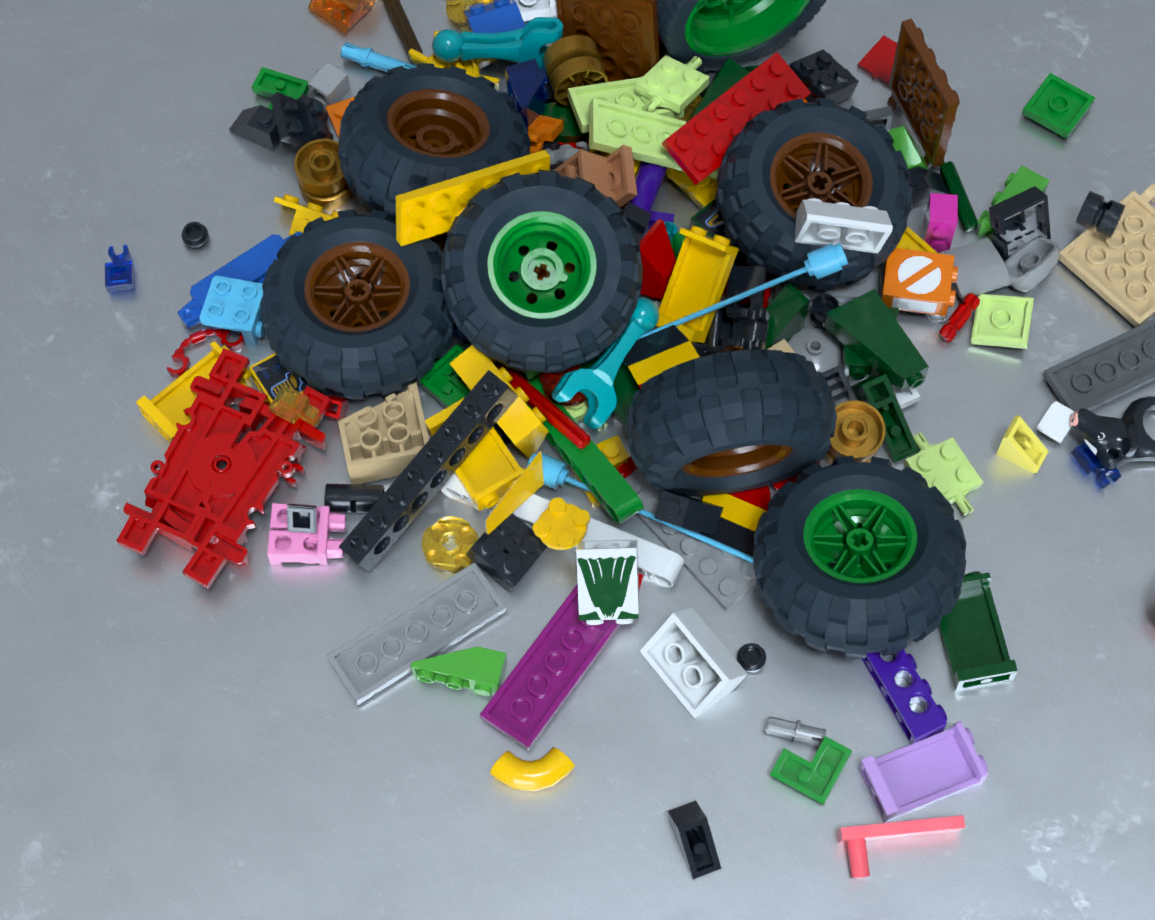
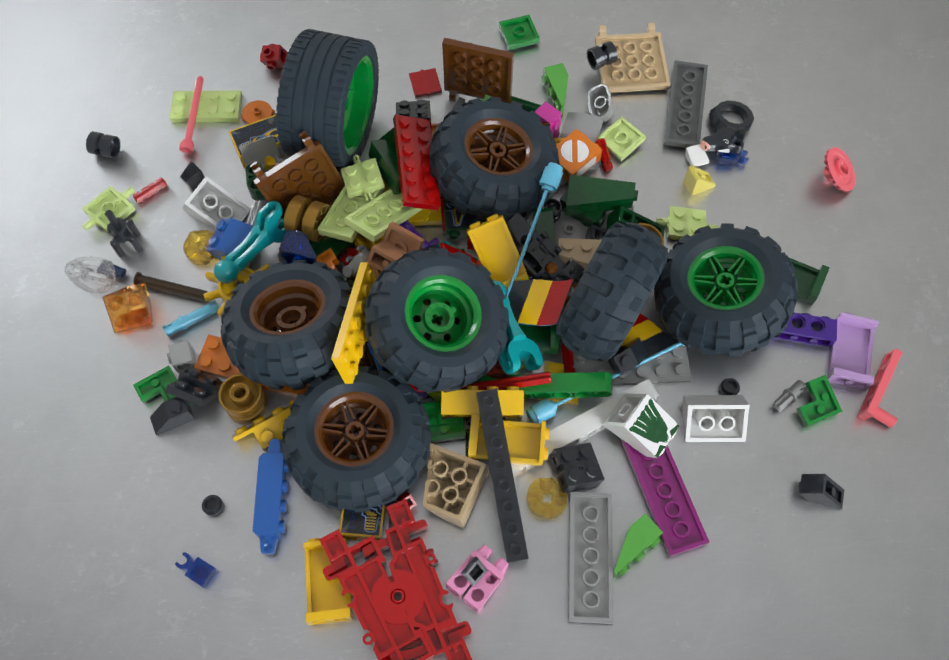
camera: 55 degrees left, 0 degrees up
red piece [167,328,245,378] -> none
medium azure bracket [199,276,265,347] -> none
clear yellow plate [269,385,322,427] -> none
black pin [324,483,385,513] -> none
yellow sticker [485,451,544,534] -> none
yellow cylinder [490,747,575,791] -> none
yellow piece [533,498,591,550] -> none
white slope [795,198,893,254] -> none
black piece [989,186,1051,261] -> none

